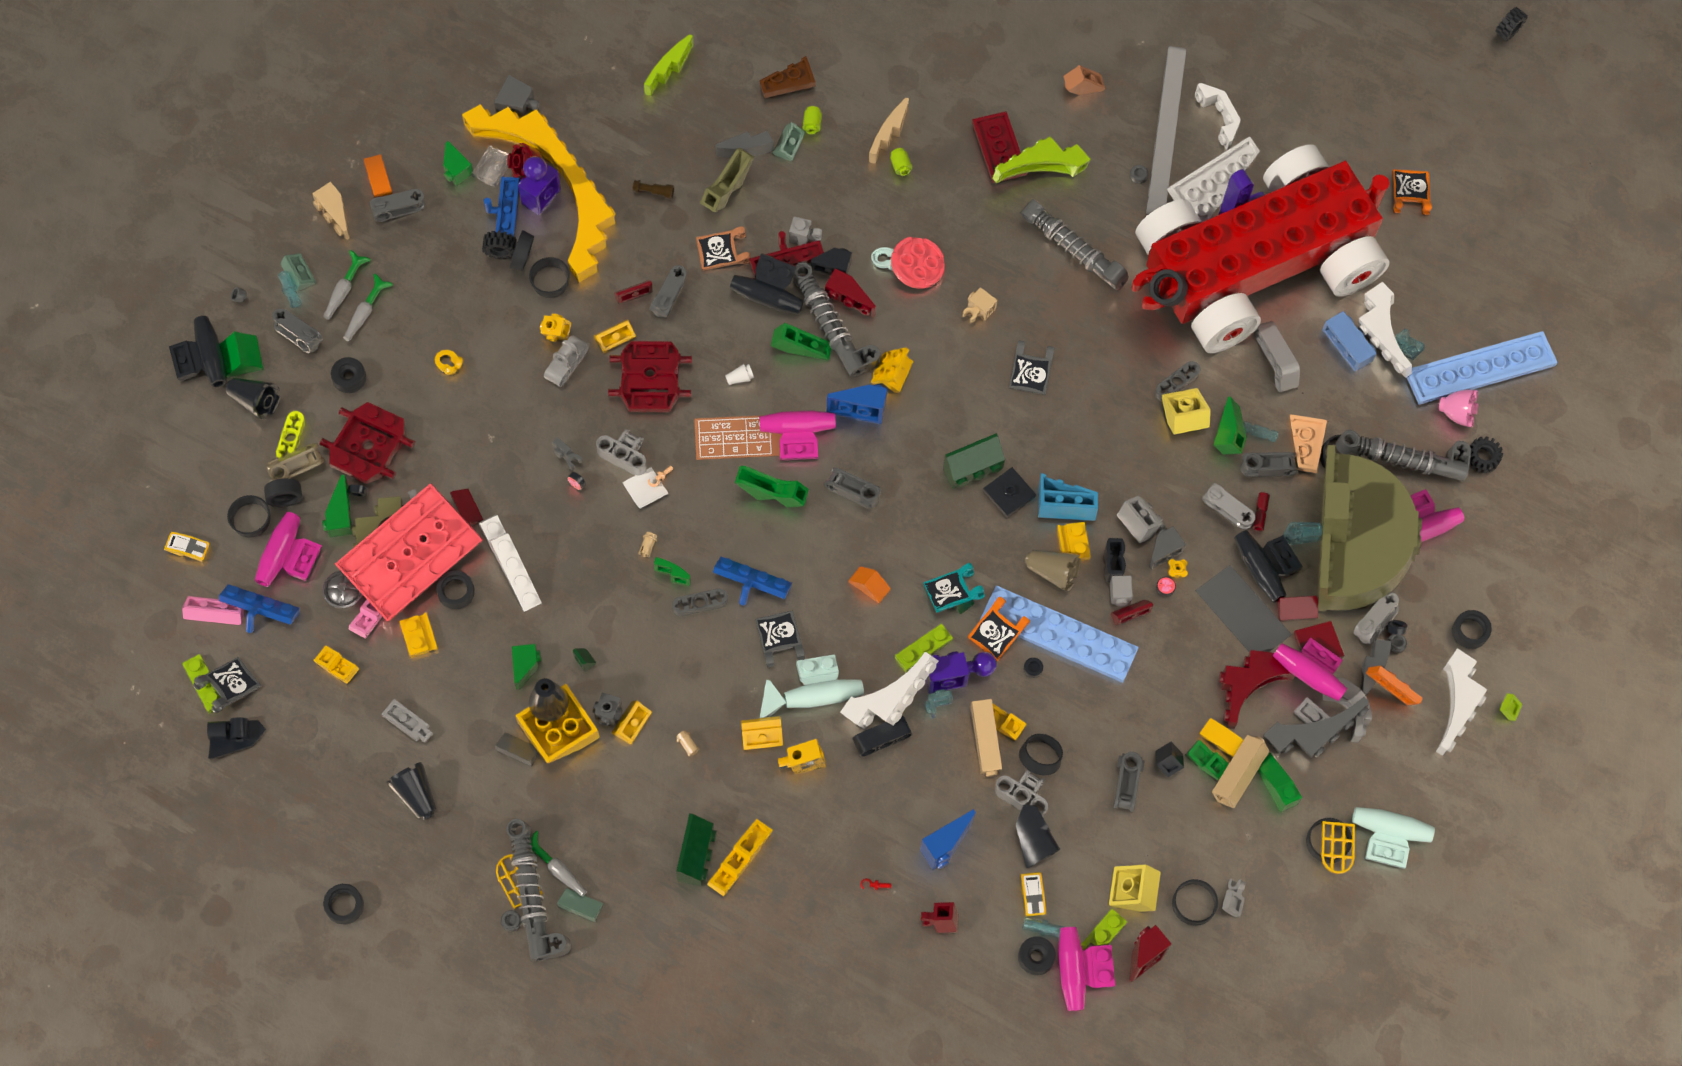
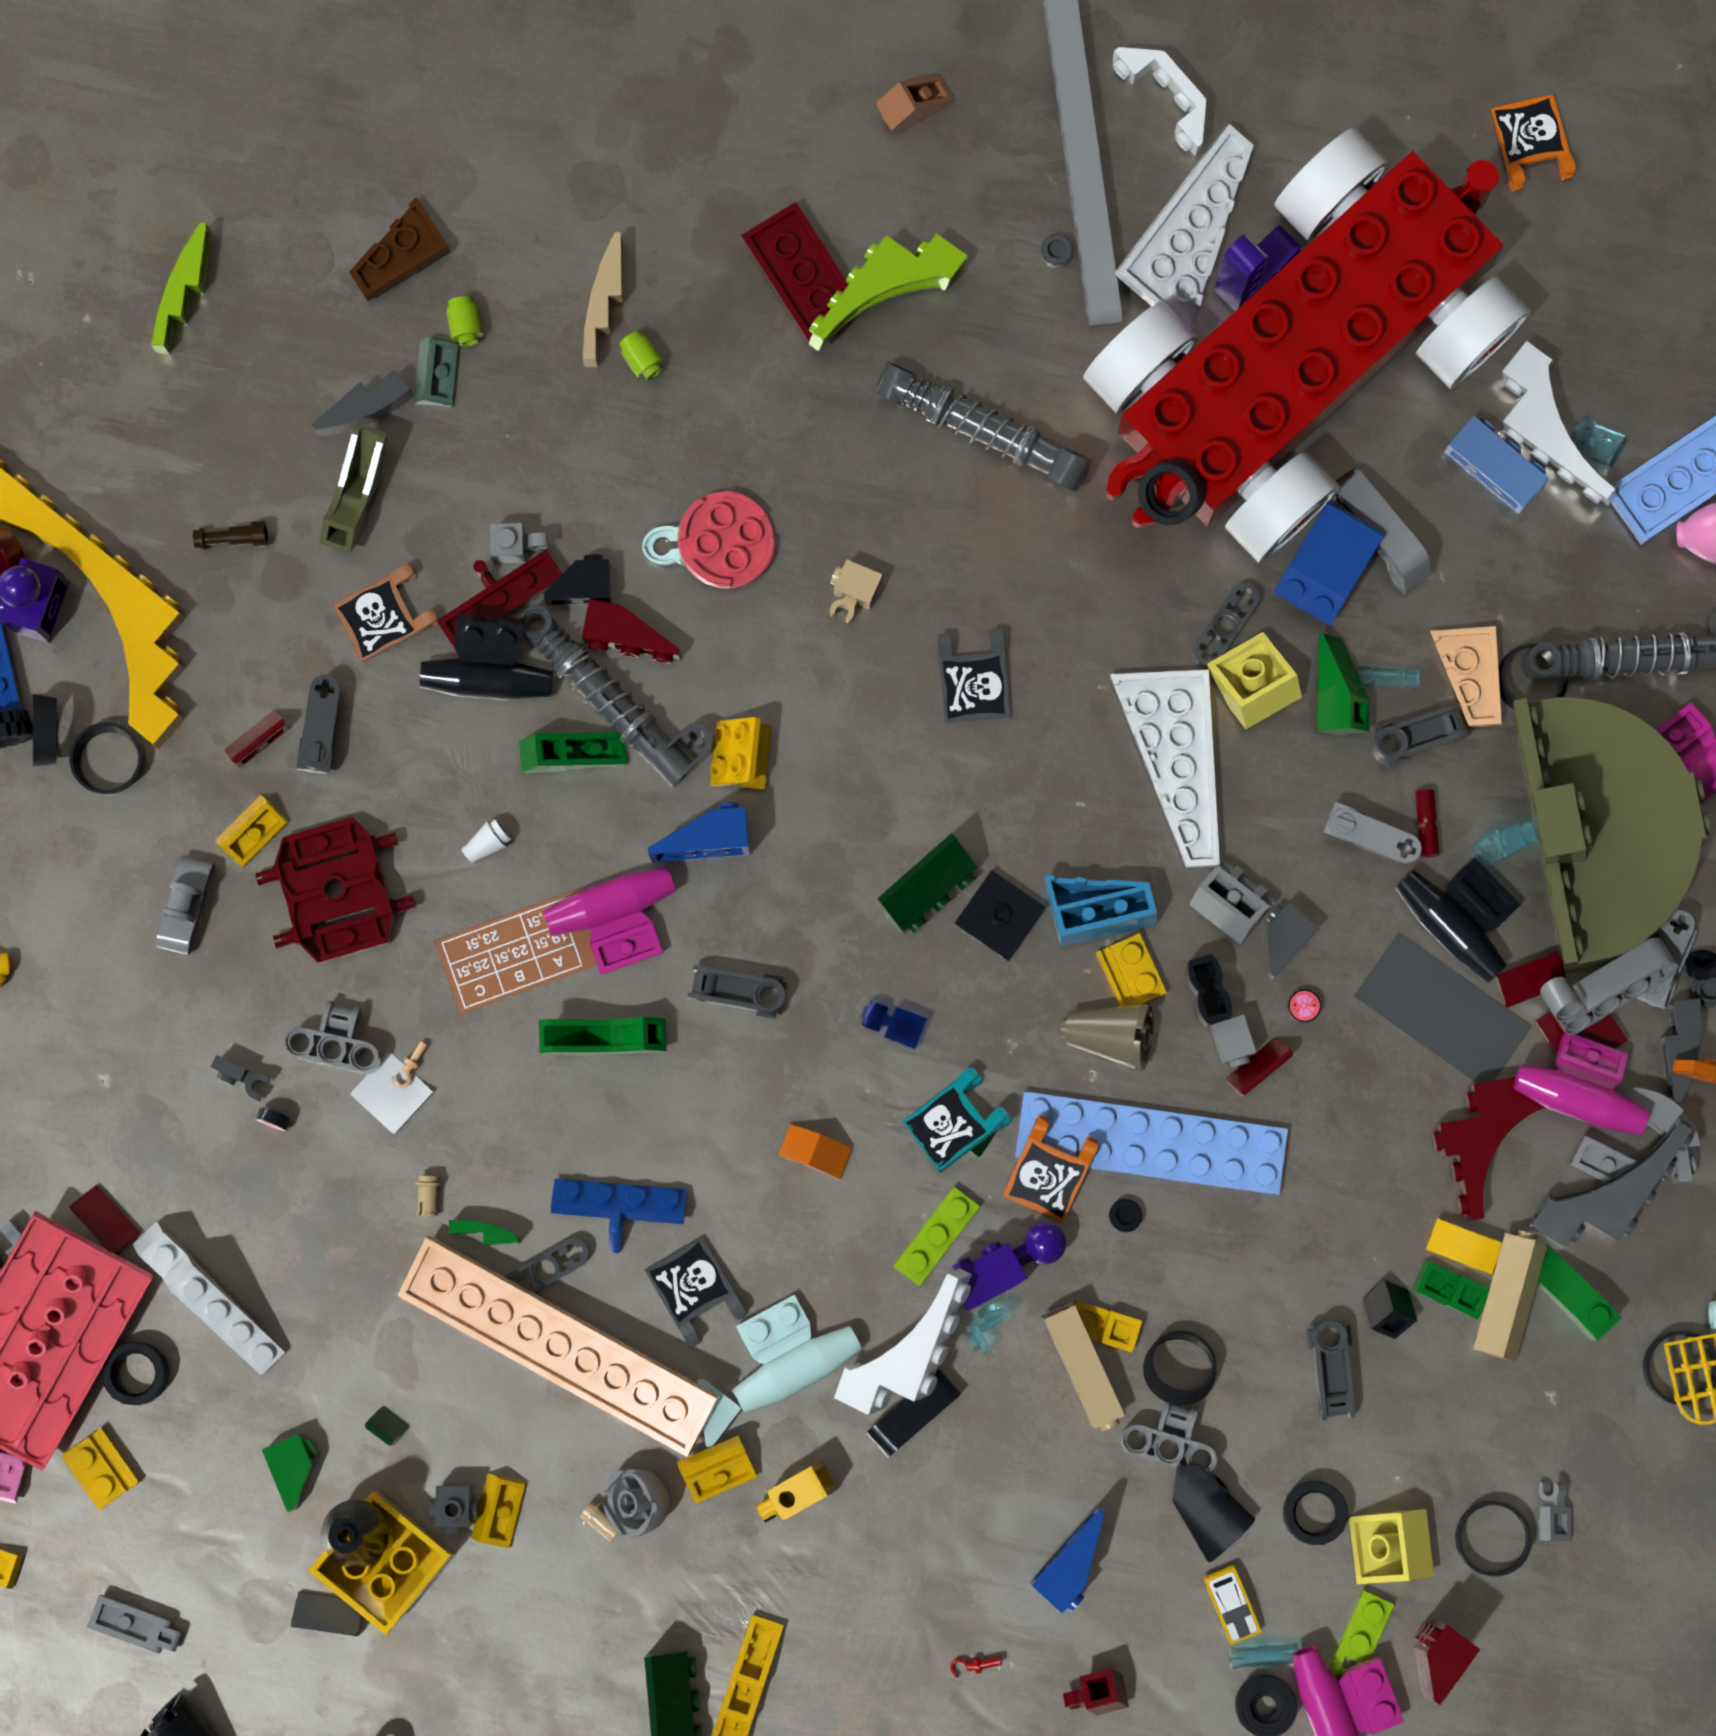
camera: 10 degrees left, 15 degrees up
yellow brick [540,314,572,342] -> none
yellow plate [1168,559,1188,578] -> none
none -> light nougat plate [397,1236,720,1457]
none -> light grey cylinder [604,1468,670,1537]
none -> clear blue plate [860,1000,927,1050]
none -> white wing [1110,670,1220,868]
none -> blue slope [1274,500,1385,626]
none -> black tyre [1283,1481,1348,1545]
none -> light grey beam [1540,938,1678,1035]

